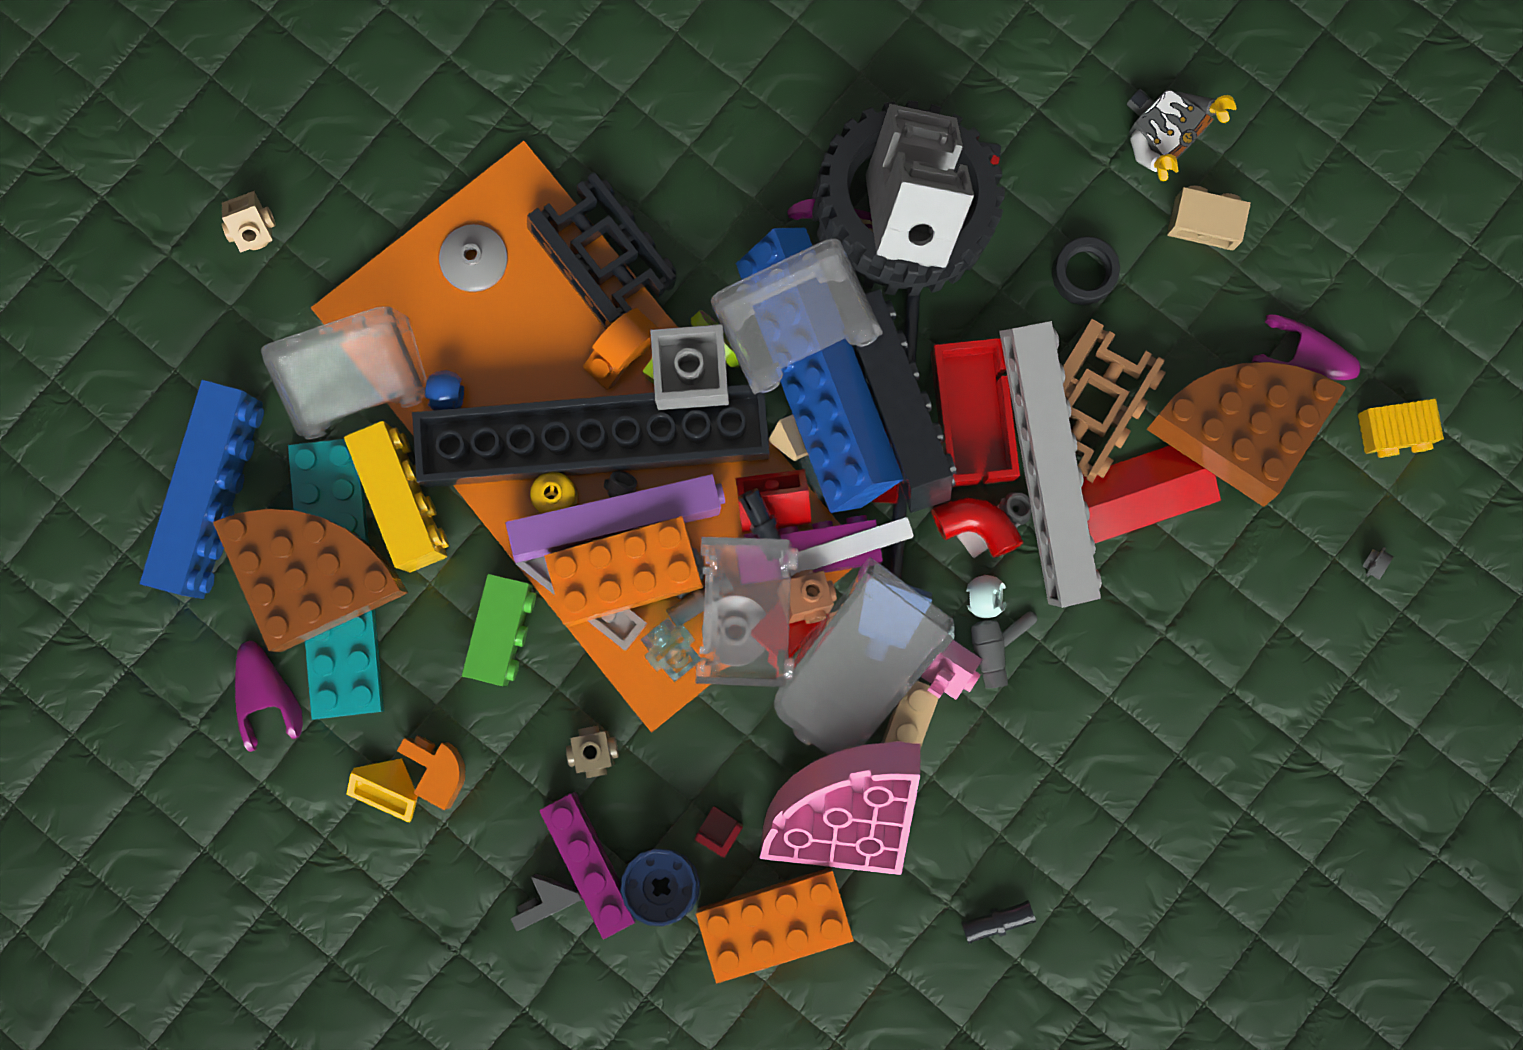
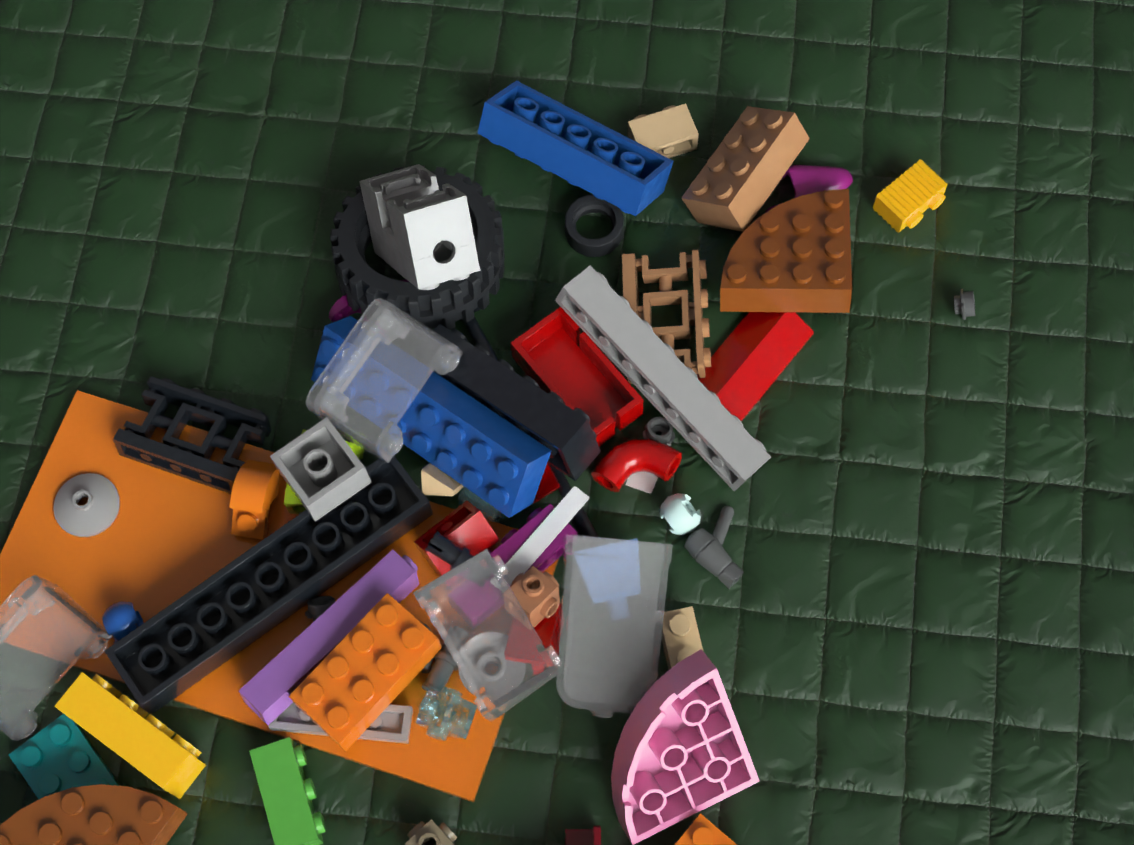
camera: 30 degrees left, 15 degrees down
yellow head [530,472,578,514] -> none
bright pink brick [921,636,983,699] -> none
black pin [961,900,1036,944] -> none
torso [1126,89,1237,181] -> none
none -> blue brick [478,80,674,216]
none -> medium nougat brick [682,106,810,232]

